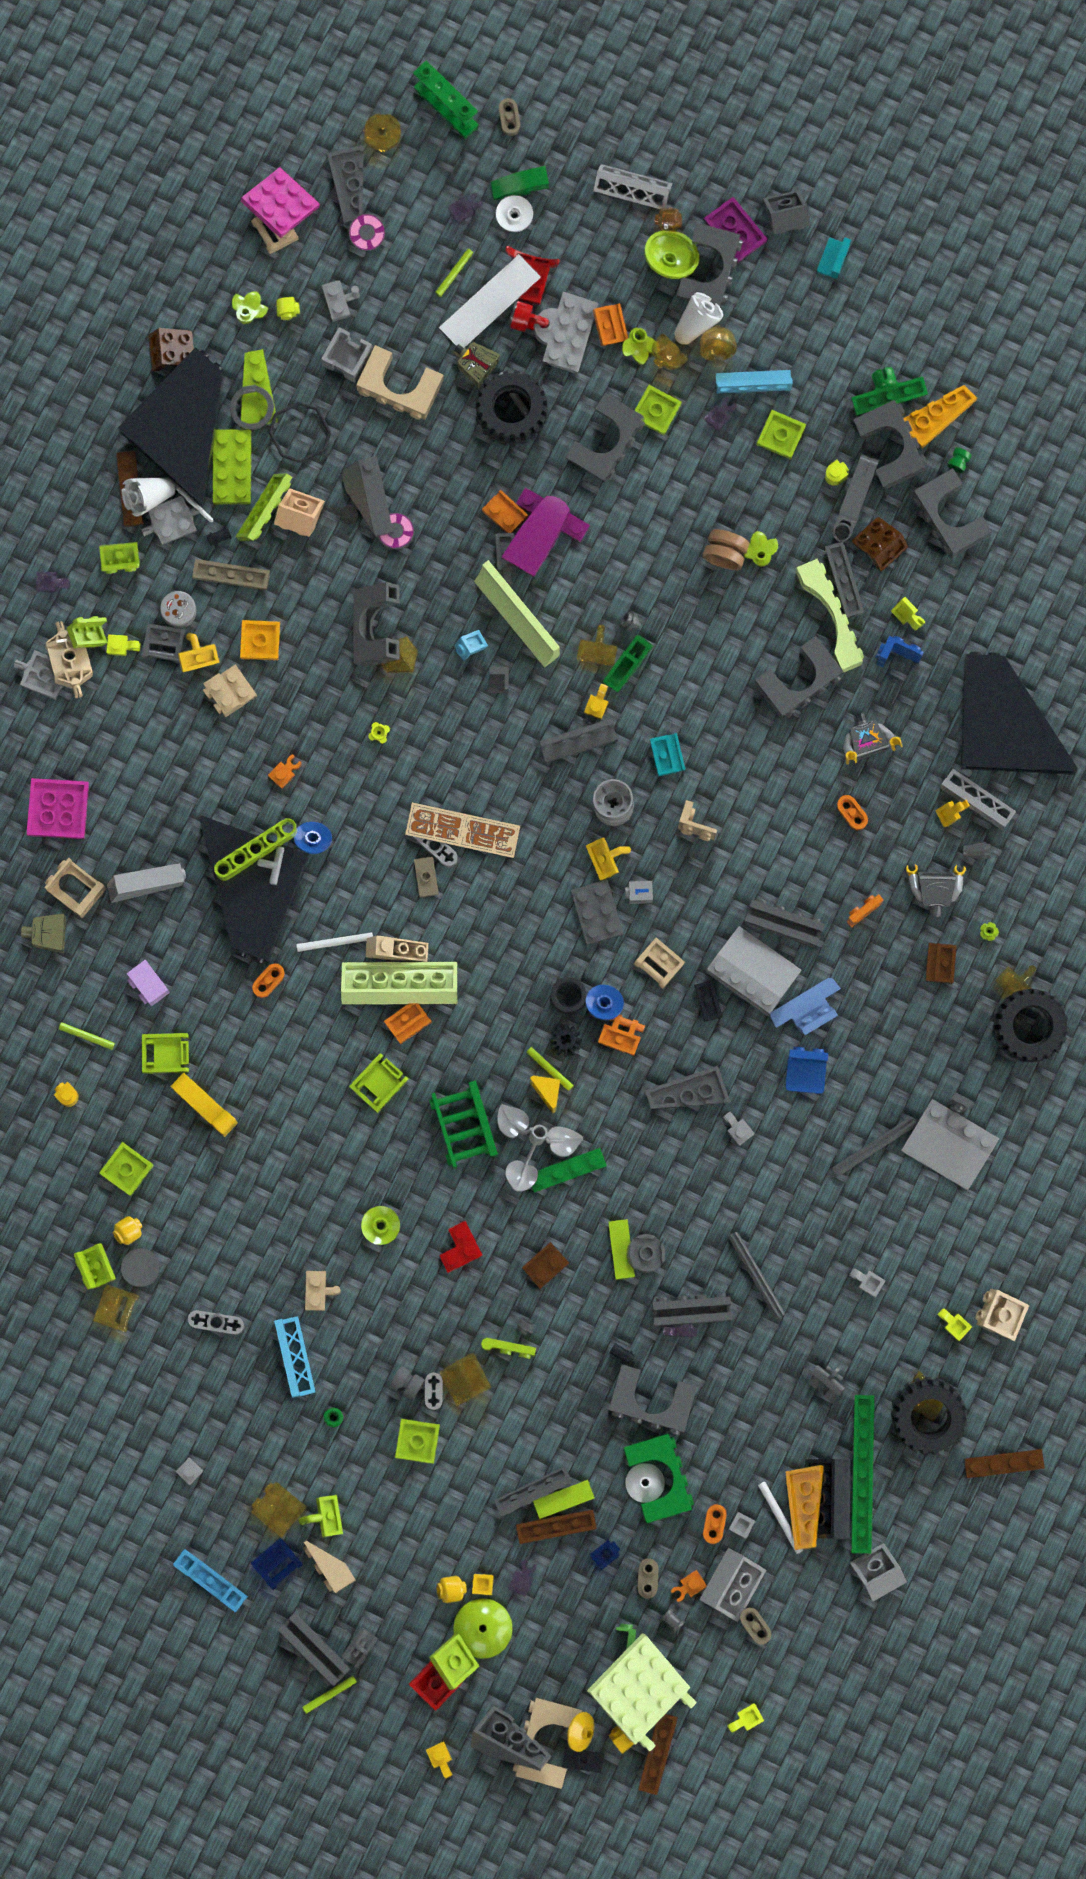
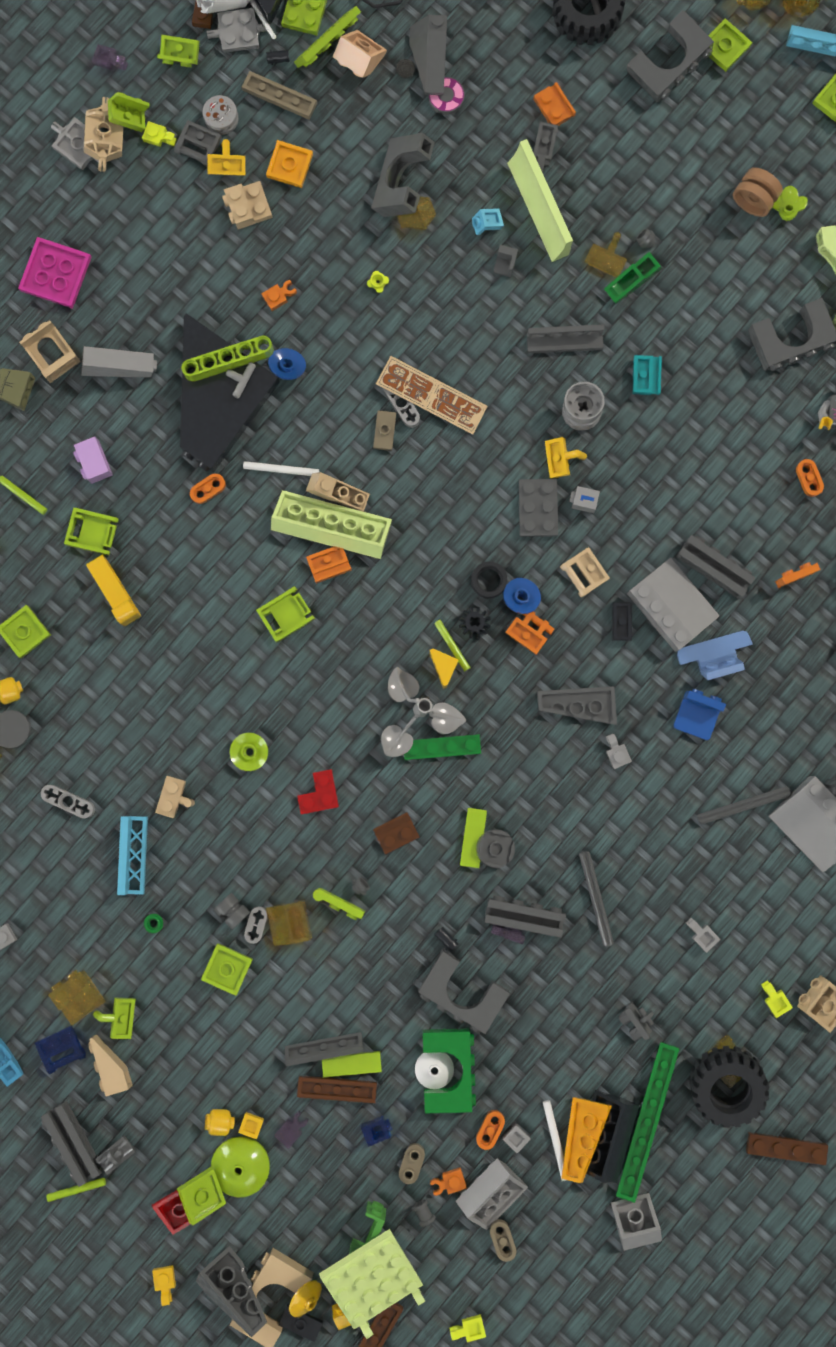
camera: 20 degrees right, 5 degrees up
green fence [429,1080,498,1170] -> none
magenta slope [502,488,590,577] -> none
yellow plate [584,684,609,720] -> none
tan bracket [678,800,717,841] -> none
clear purple plate [704,397,736,431] -> none

